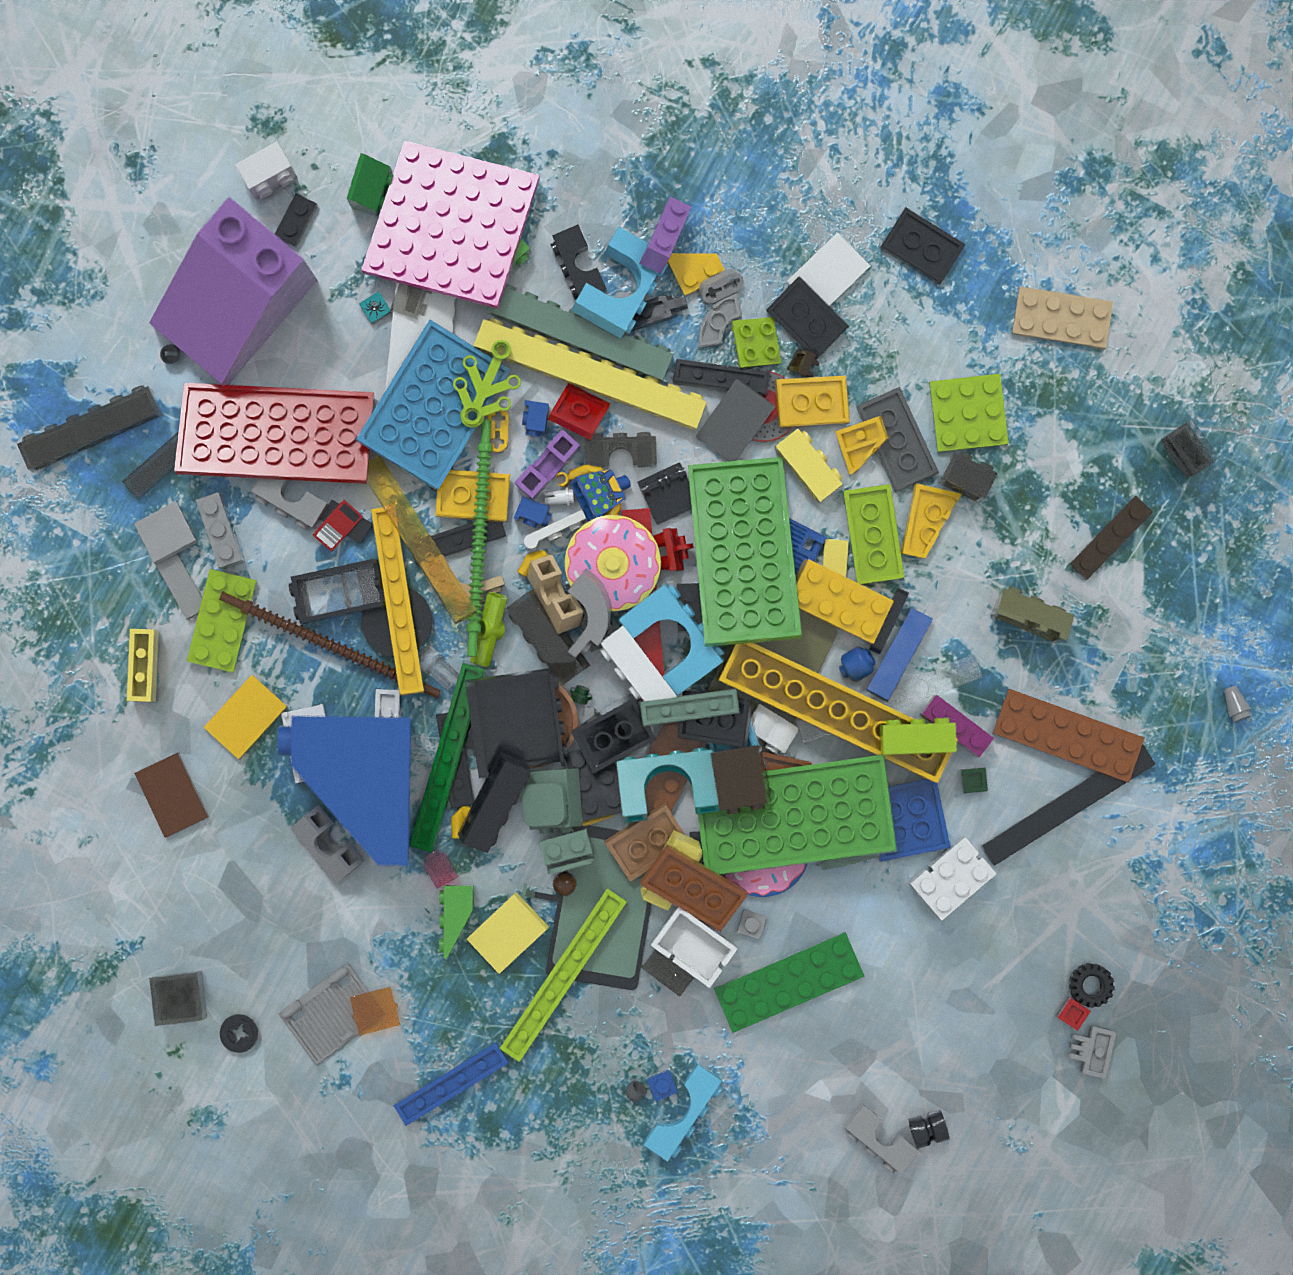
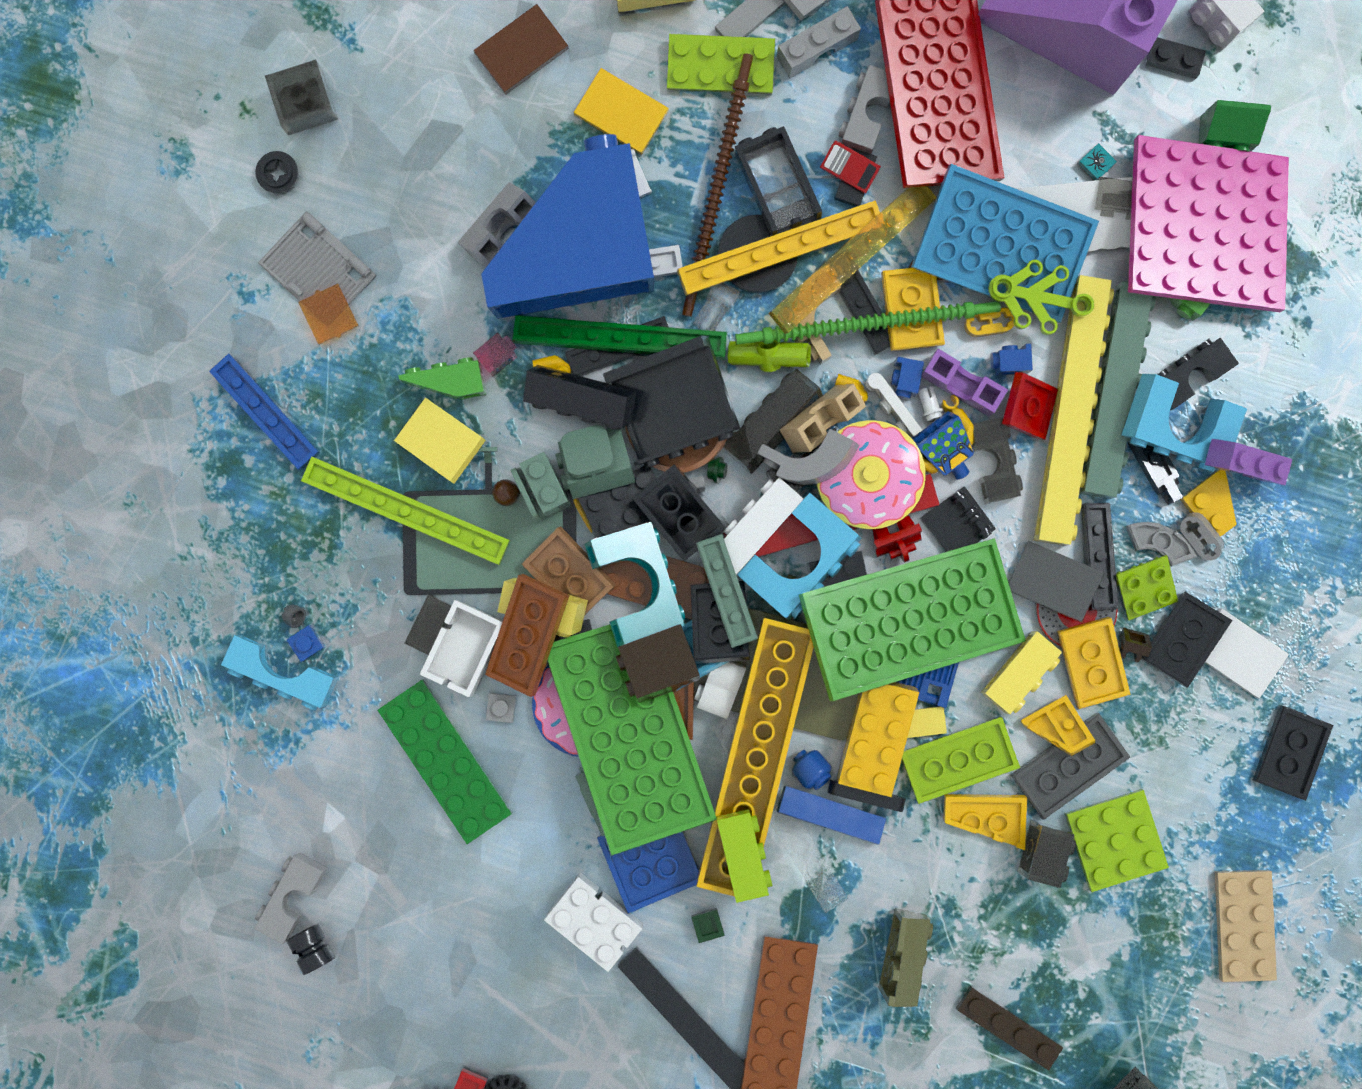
camera: 80 degrees right, 0 degrees up
magenta arch [920,695,994,757] -> none

